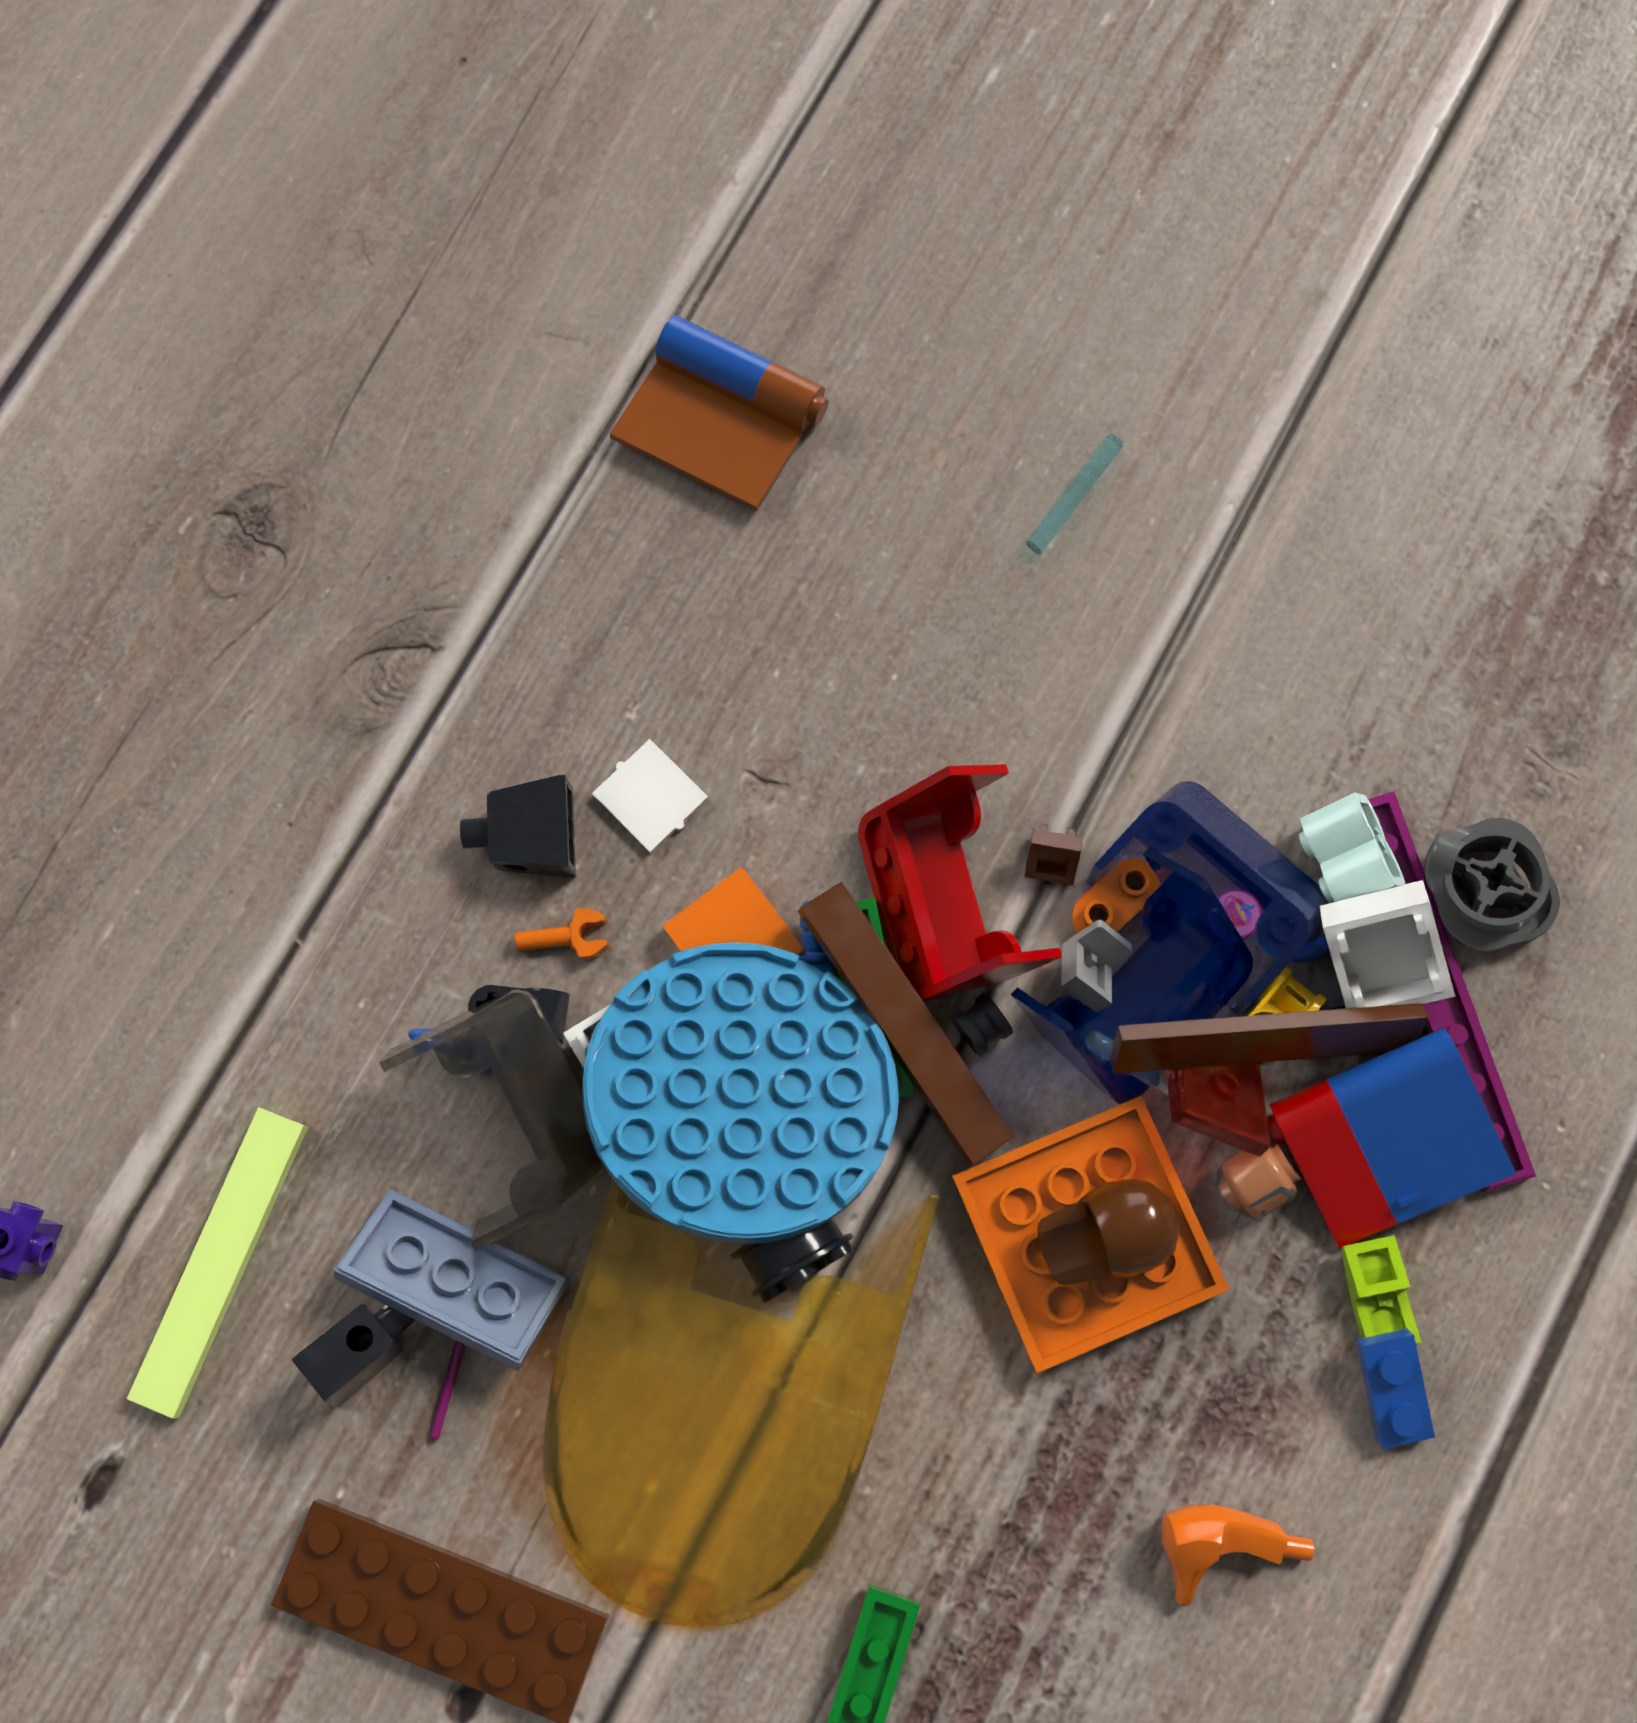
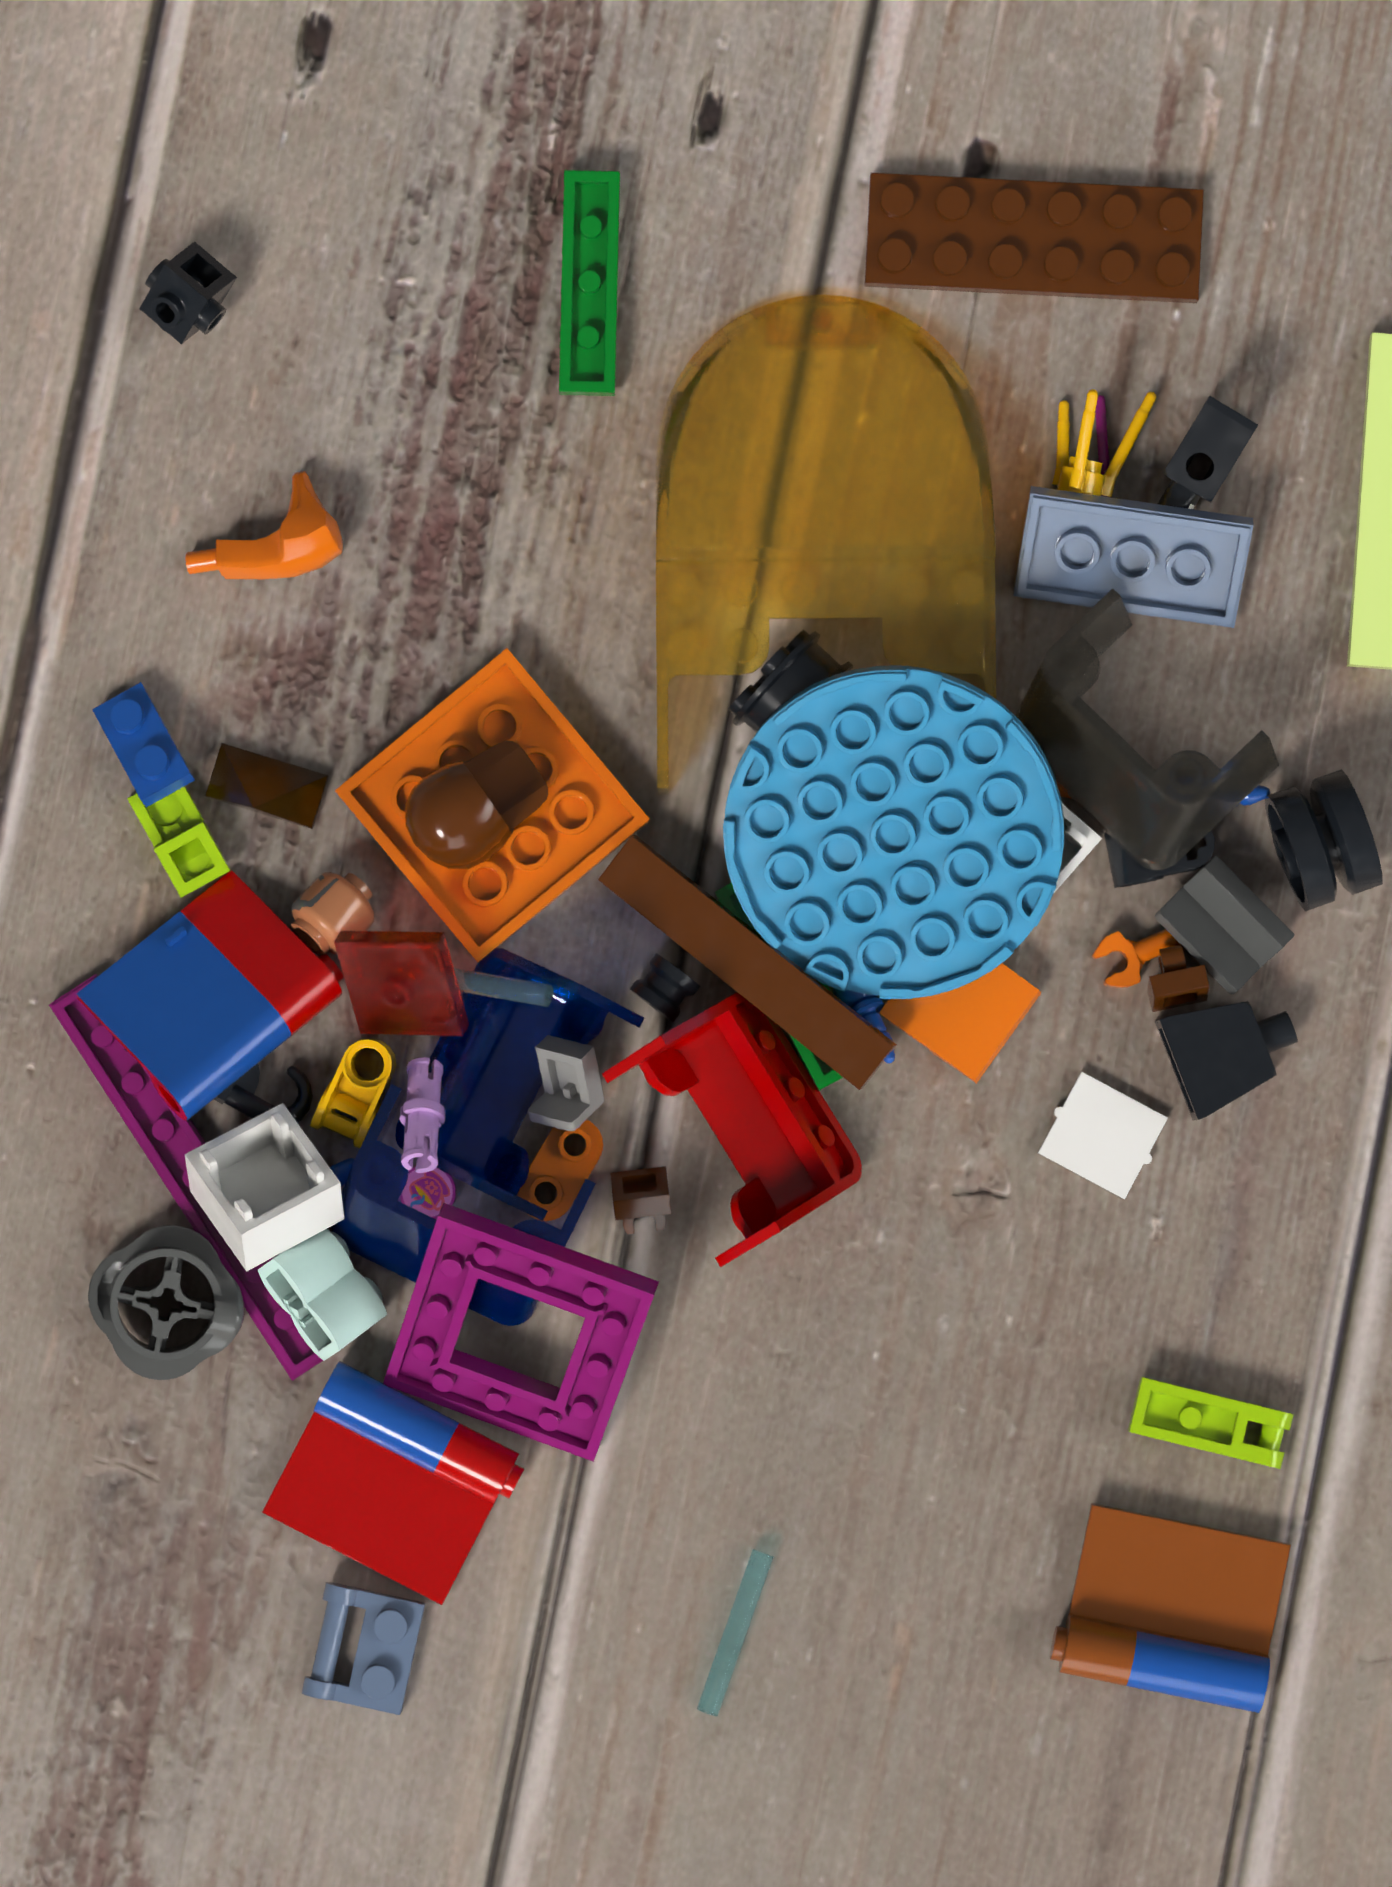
camera: 155 degrees right, 10 degrees up
reddish brown tile [1109,1003,1429,1074] -> none
none -> dark brown slope [205,743,329,829]
none -> red door [262,1361,524,1605]
none -> sand blue plate [301,1582,426,1715]
none -> magenta plate [383,1203,659,1462]
none -> lavender pin [399,1057,445,1173]
none -> yellow plant [1052,389,1157,497]
none -> lime plate [1128,1377,1294,1469]
none -> reddish brown tile [1147,945,1209,1012]
none -> dark grey panel [1155,855,1295,994]
none -> black wheel [1265,769,1383,911]

